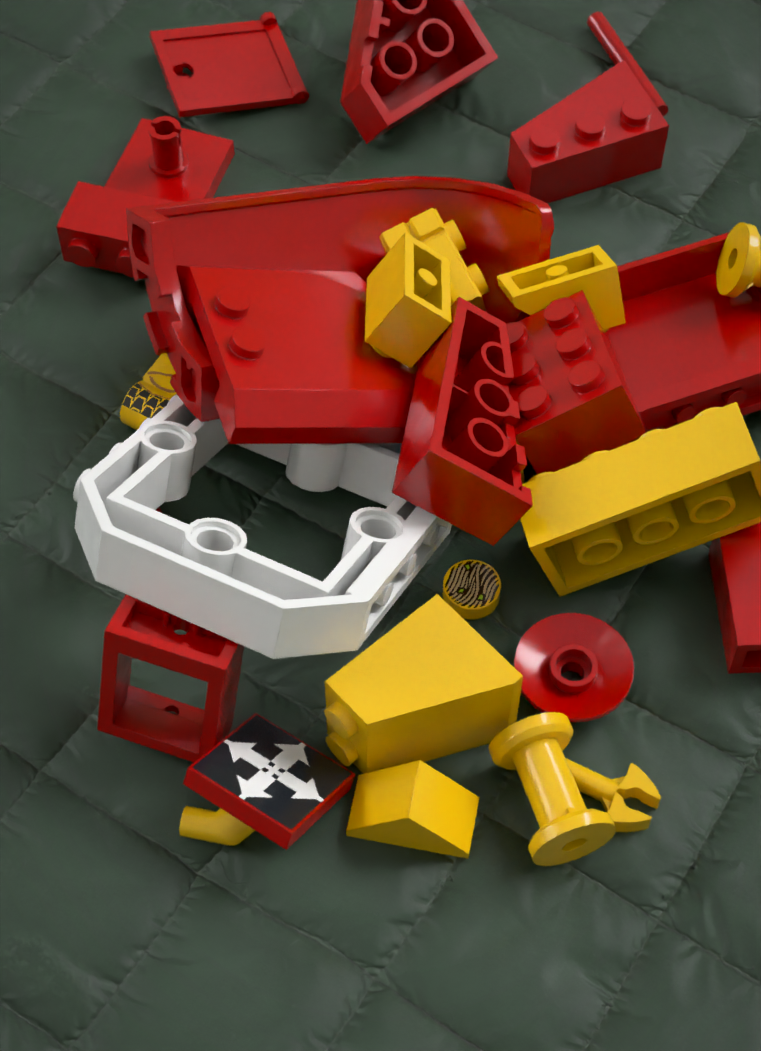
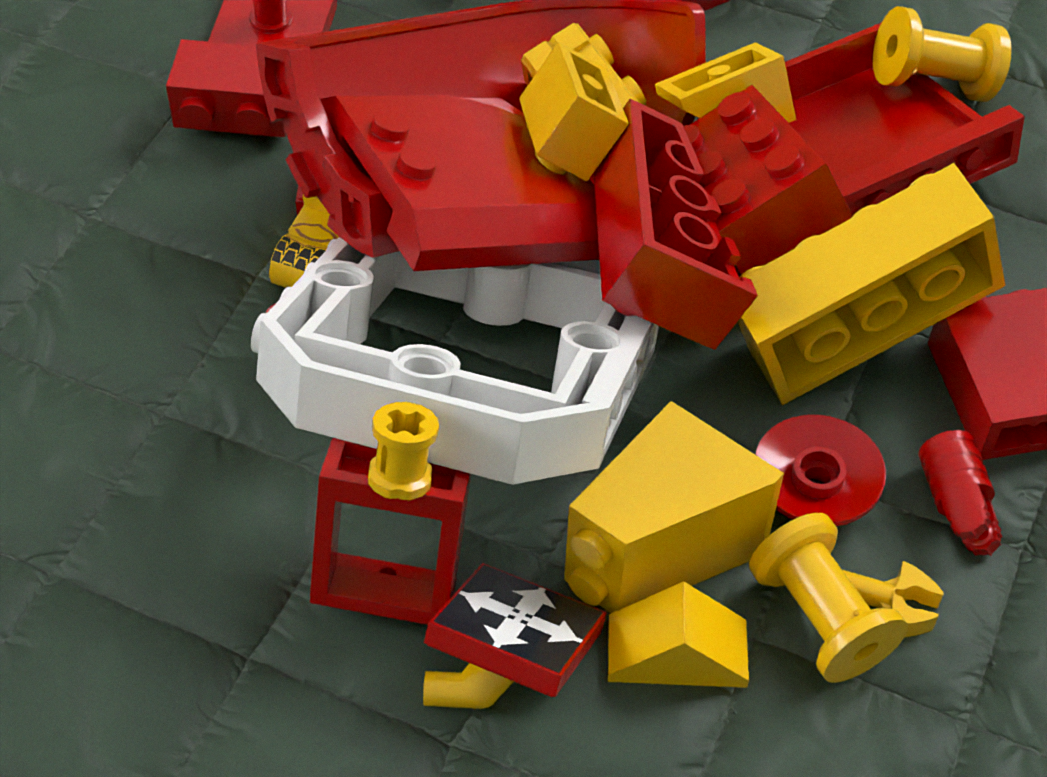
camera: 10 degrees left, 5 degrees down
tile [442,560,501,620] -> none
none -> yellow bush [368,402,439,500]
none -> red hinge [918,430,1003,557]

